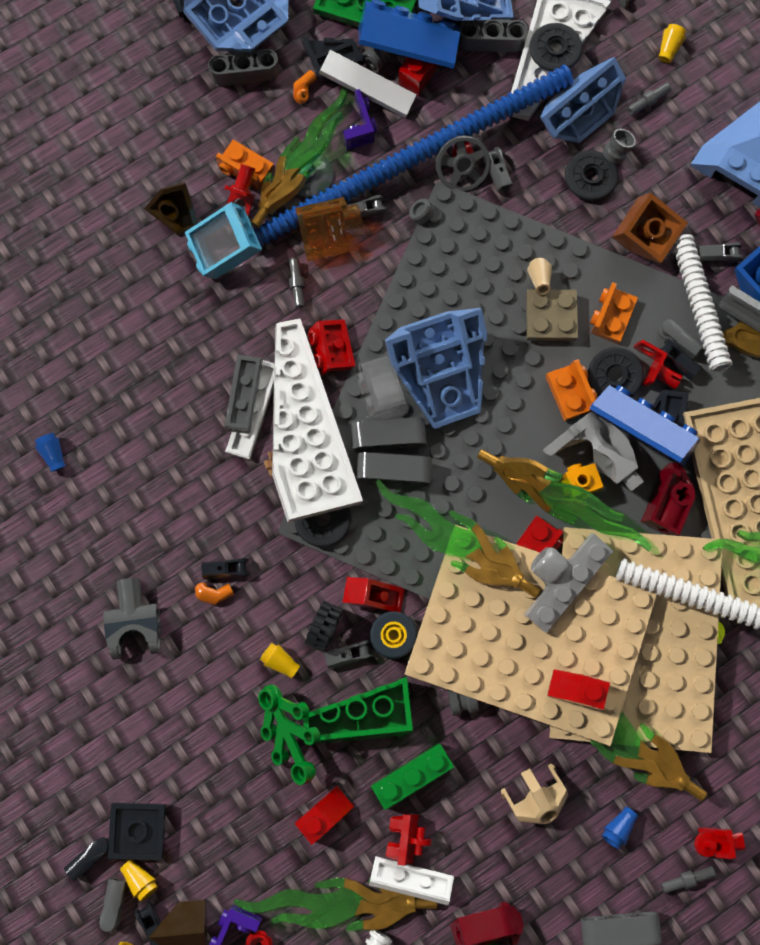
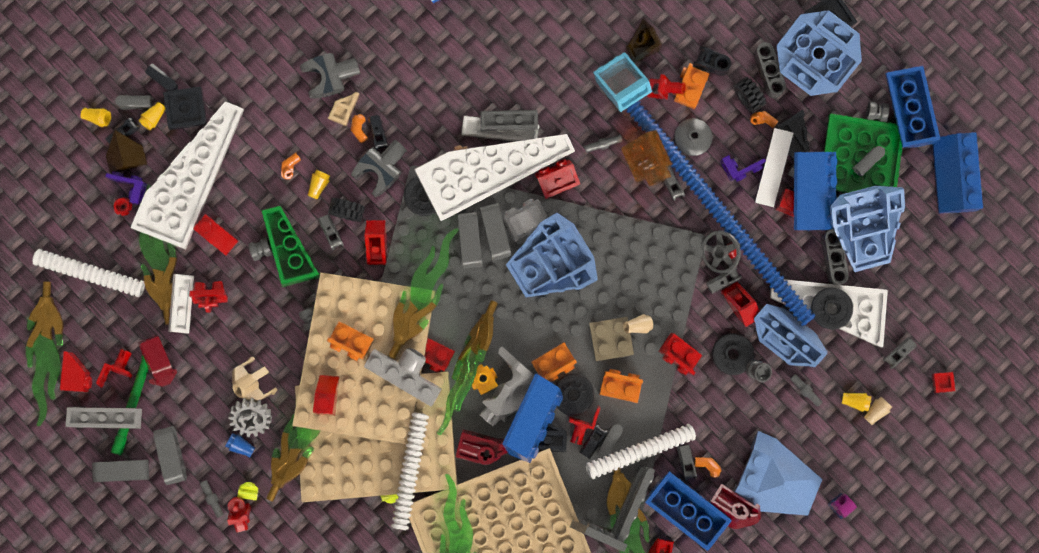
camera: 80 degrees right, 5 degrees up
piece [251,86,347,229] -> none
green plant [258,684,321,785] -> none
black wheel [370,611,417,659] -> none
green brick [371,743,454,810] -> none
dark grey tile [409,199,434,224] -> none
dark orange slope [612,192,688,263] -> none
none -> white wing [131,102,244,249]
none -> light grey gear [228,398,272,437]
none -> neon yellow plate [237,482,258,500]
none -> dark grey wheel [248,237,273,261]
none -> orange arm [281,153,301,180]
none -> orange bracket [327,322,374,361]
none -> tan tile [328,92,360,126]
none -> dark grey connector [351,140,407,197]
none -> red bracket [658,333,702,376]
none -> black piece [693,46,731,76]
none -> orange arm [694,457,721,478]
none -> red slope [721,282,760,327]
none -> black tyre [733,77,766,113]
none -> tan cone [864,397,892,425]

